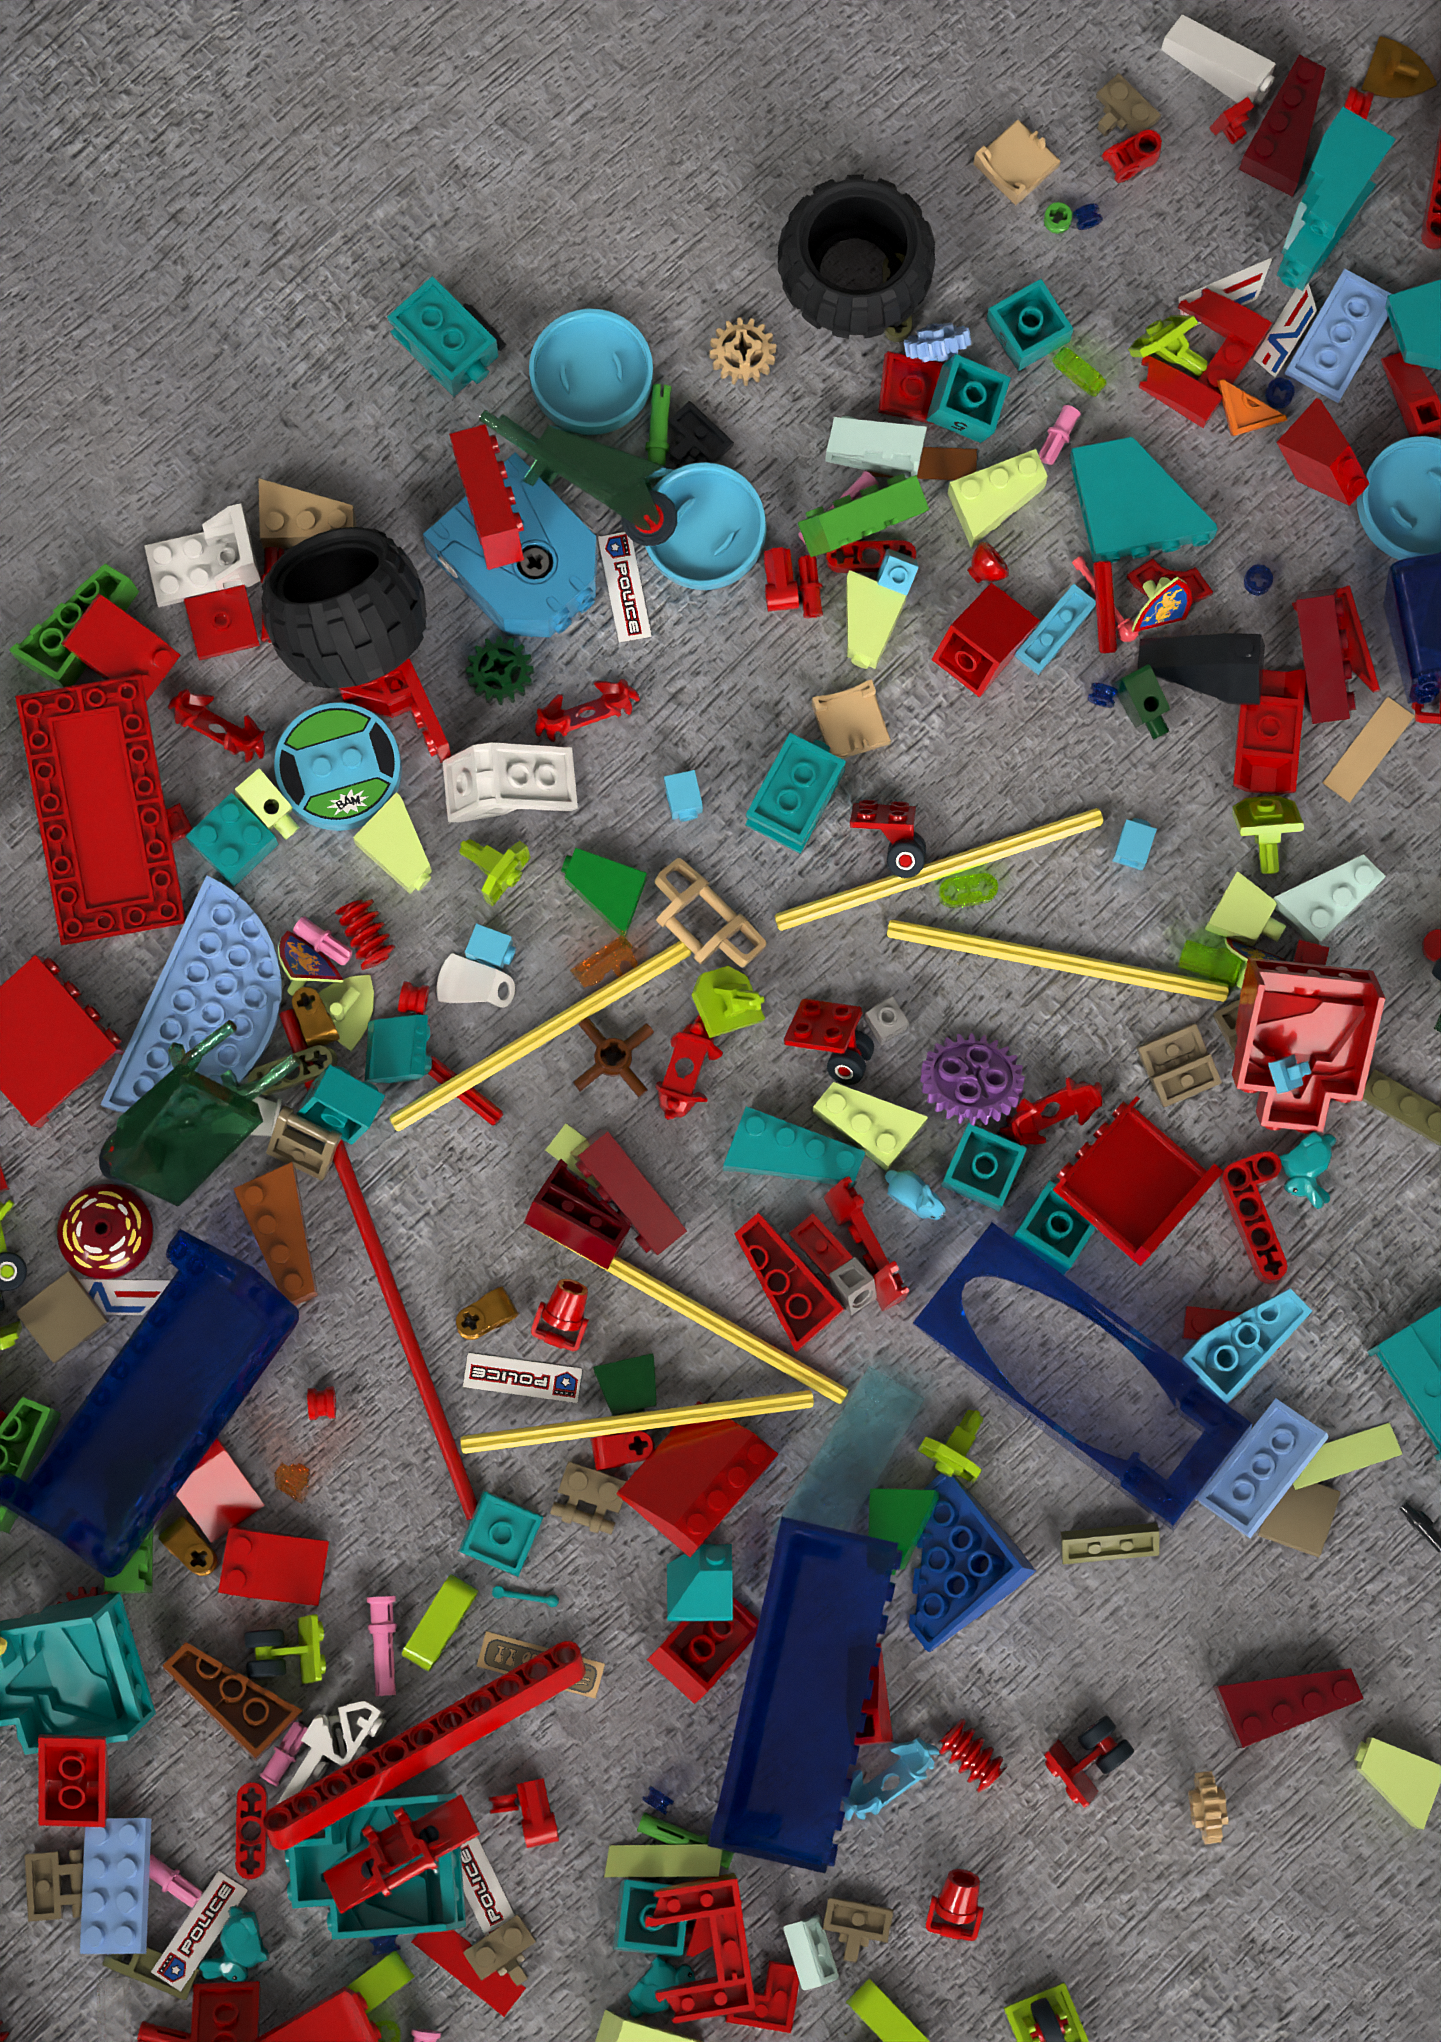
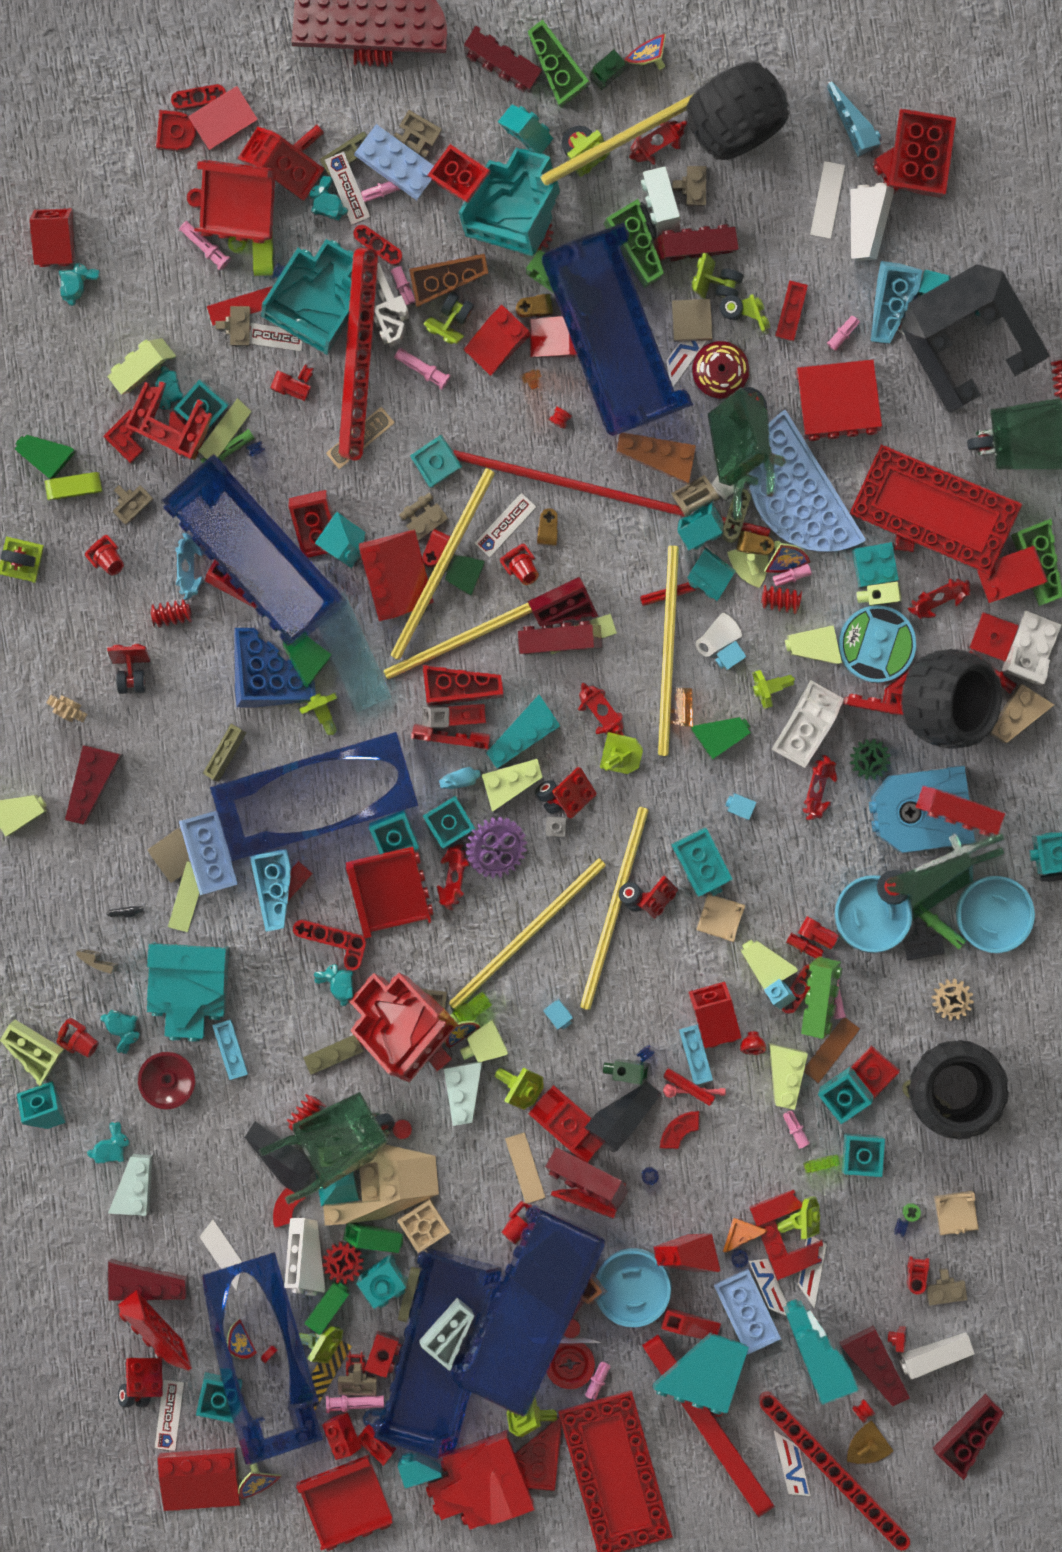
camera: 125 degrees right, 10 degrees up
red piece [323,1794,480,1914] -> none
red wheel [398,981,430,1015] -> none
lime beam [401,1574,479,1672] -> none
teal hinge [492,1586,559,1607] -> none
reddish brown bar [572,1017,654,1098] -> none
white sticker [598,532,652,643] -> none
tan bar [654,858,767,967] -> none
light aqua slope [784,1914,839,1990] -> none
light aqua wedge [825,416,927,478] -> none
light blue gear [904,322,971,362] -> none
clear neon green beam [938,873,998,908] -> none
teal slope [1069,437,1218,564] -> none
shield [1131,577,1193,632] -> none
dark tan slope [1136,1023,1222,1108] -> none
medium azure tile [1268,1054,1311,1094] -> none

